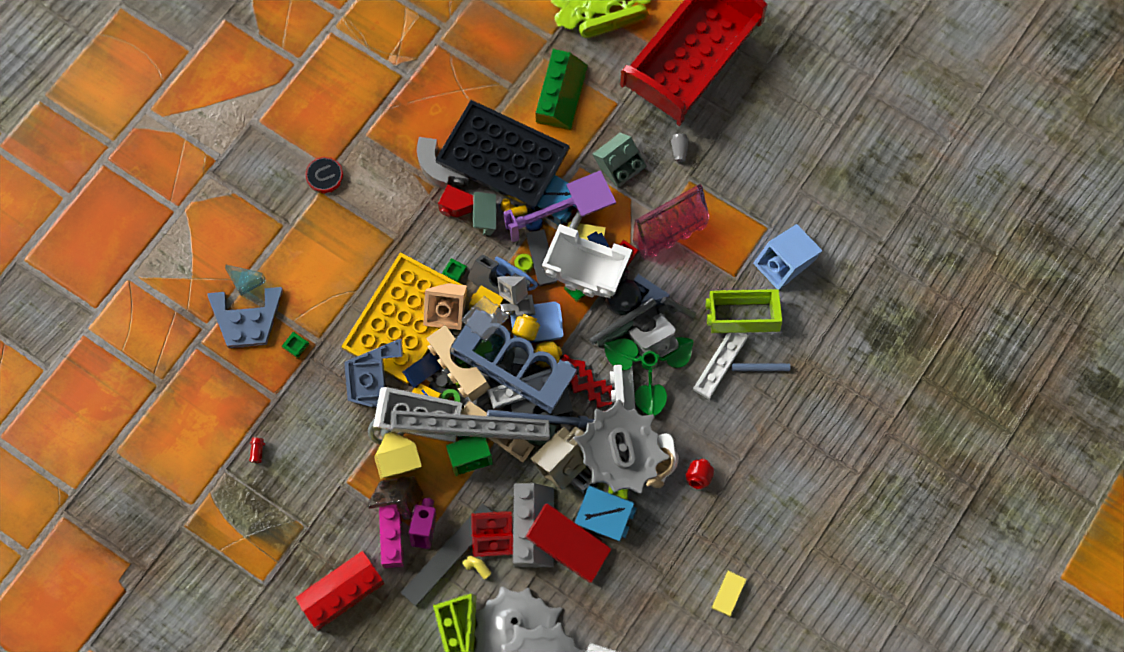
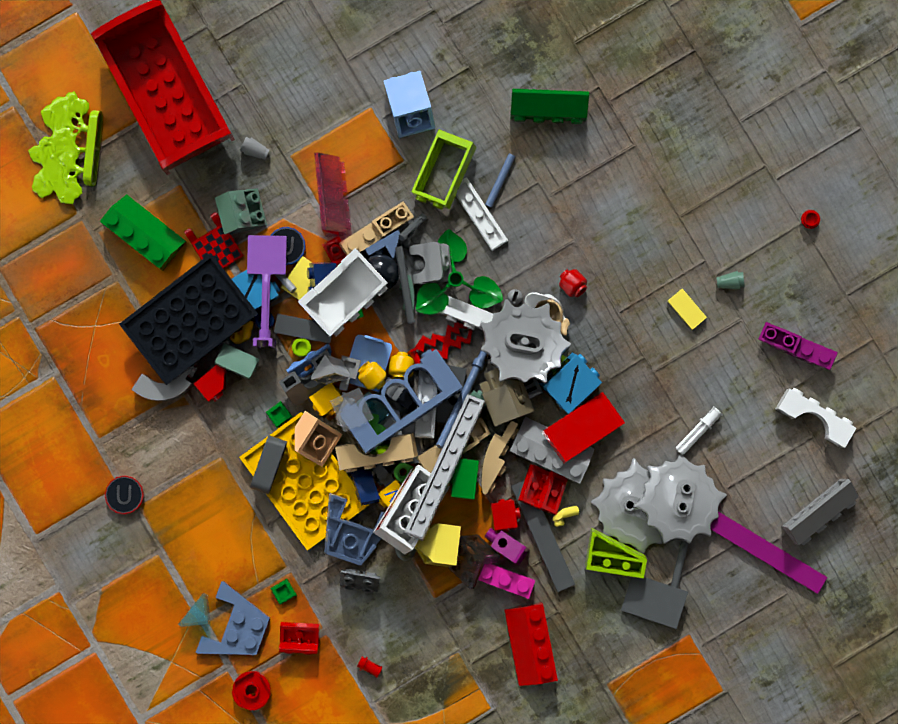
camera: 70 degrees left, 15 degrees up
none -> red flag [184,212,244,268]
none -> red plate [232,671,271,710]
none -> dark grey beam [250,435,287,494]
none -> black tile [271,227,306,265]
none -> red bracket [279,622,319,655]
none -> tan slope [339,201,414,256]
none -> dark grey hinge [340,568,380,593]
none -> tan slope [481,420,519,495]
none -> red head [491,499,521,532]
none -> light grey hinge [507,289,523,305]
none -> green slope [510,89,589,124]
none -> sand green cone [717,271,745,289]

